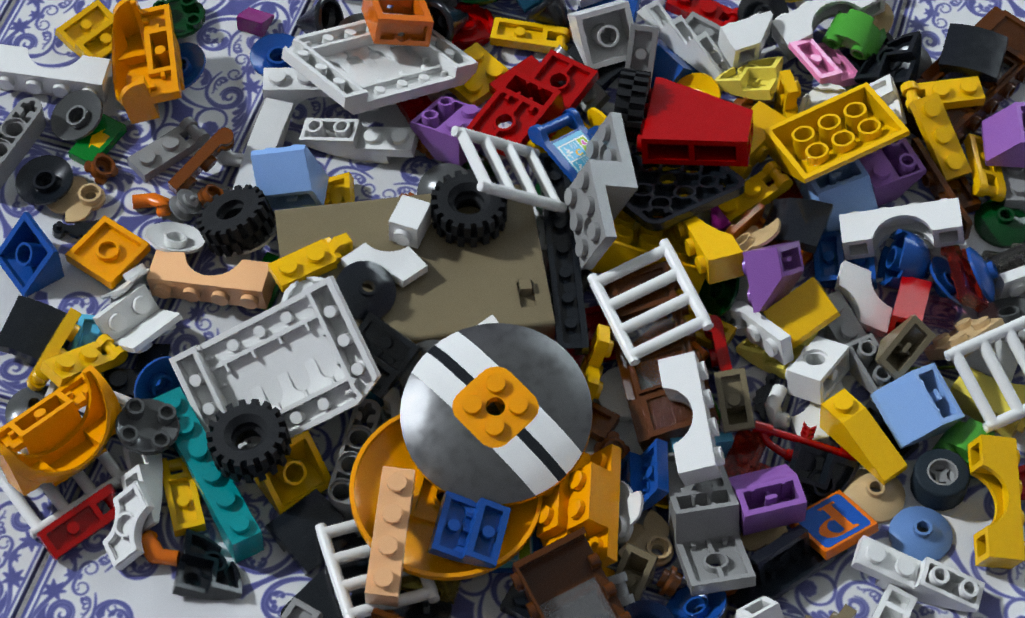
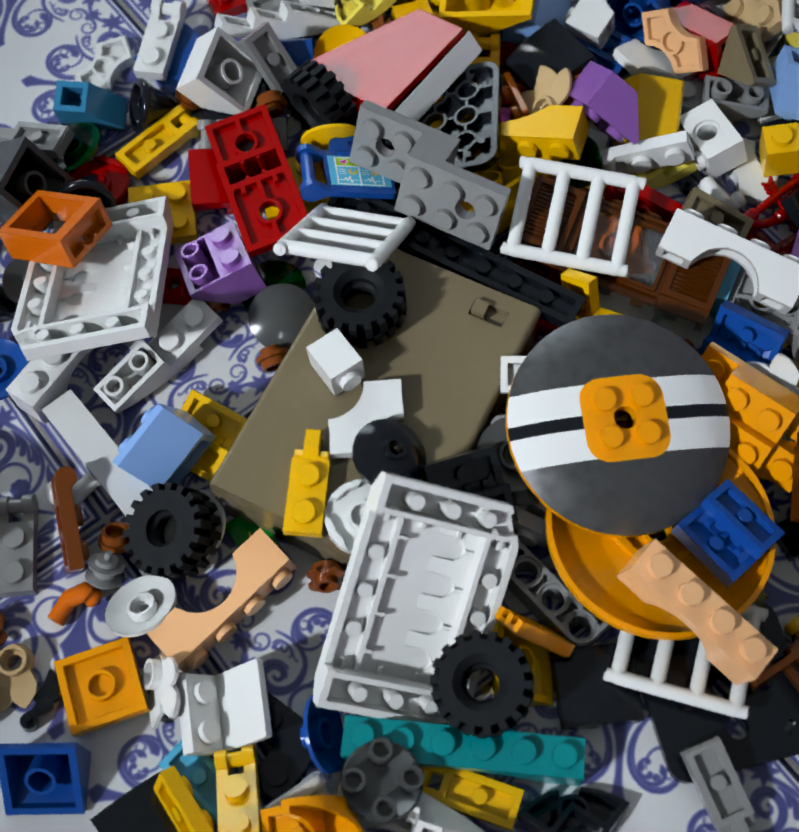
camera: 50 degrees left, 10 degrees up
none -> dark orange plate [256,90,288,118]
none -> white sticker [394,31,483,121]
none -> light orange tile [495,605,575,658]
none -> light nougat tile [641,7,709,74]

